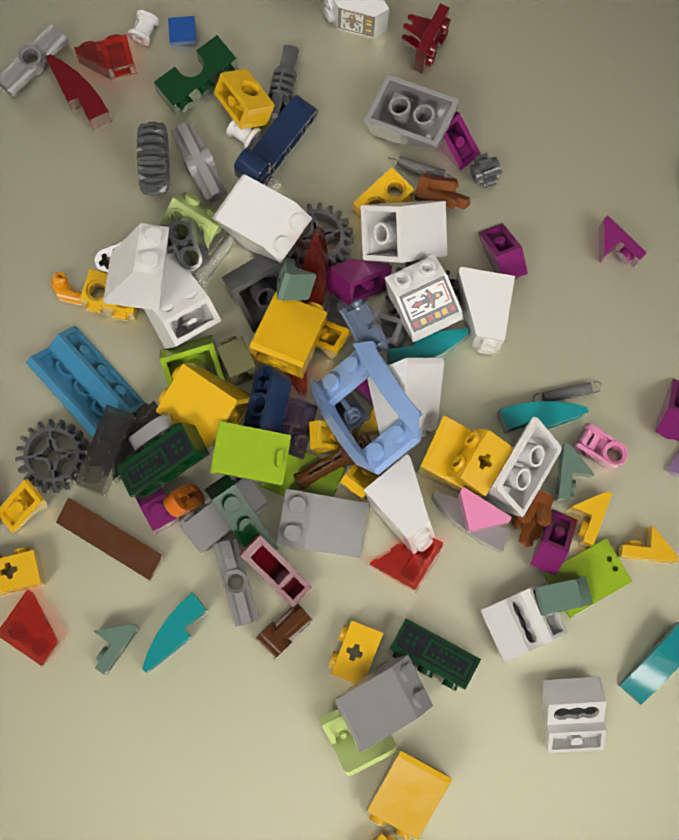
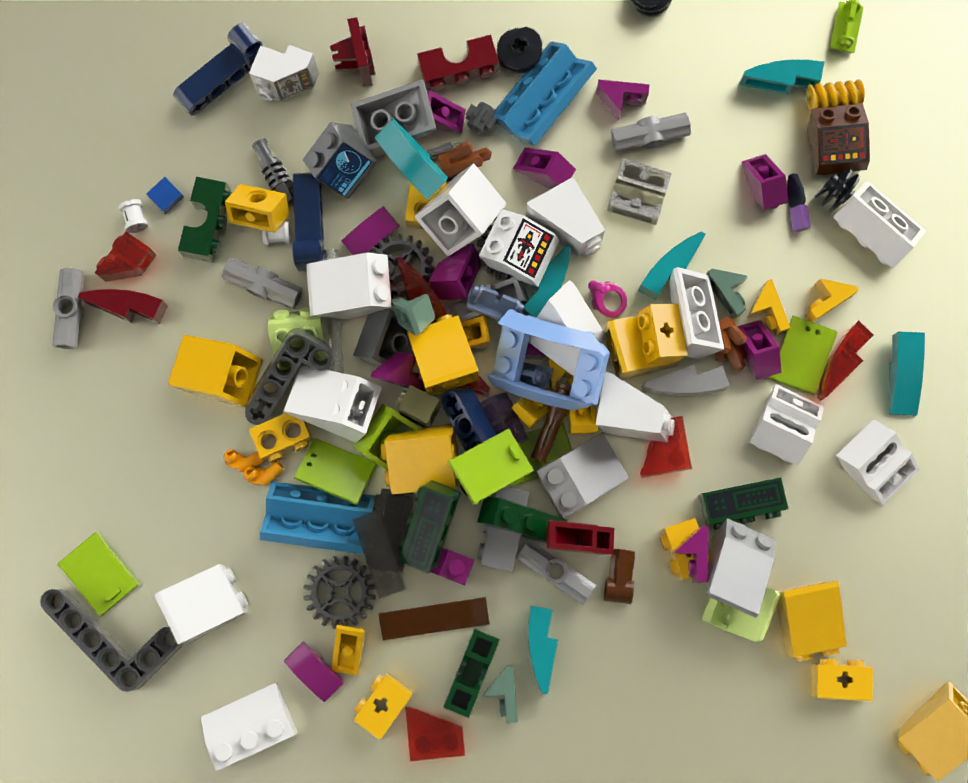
camera: 35 degrees left, 0 degrees up
white slope [103,223,169,311] -> none
light grey beam [129,414,174,452] -> none
dark grey gear [136,122,170,196] -> none
orange beam [163,483,204,518] -> none
bright pink slope [458,487,512,533] -> none
light grey piece [533,381,602,402] -> none
sand green slope [535,576,593,616] -> none
bright pink piece [572,423,628,470] -> none
none -> yellow slope [168,335,263,408]
none -> light orange arm [243,460,285,486]
none -> lime container [294,437,377,505]
none -> slope [303,122,377,199]
none -> magenta slope [341,206,400,255]
none -> magenta slope [371,352,426,392]
none -> teal slope [375,118,448,200]
none -> dark red arch [417,35,499,91]
none -> dark green arch [443,629,500,718]
none -> dark azure slope [494,41,597,145]
none -> black piece [497,27,542,74]
none -> dark pink piece [588,280,627,318]
none -> clear smoke slope [607,159,672,225]
none -> light grey piece [611,112,691,152]
none -> magenta slope [671,526,708,583]
none -> clear red slope [817,320,874,401]

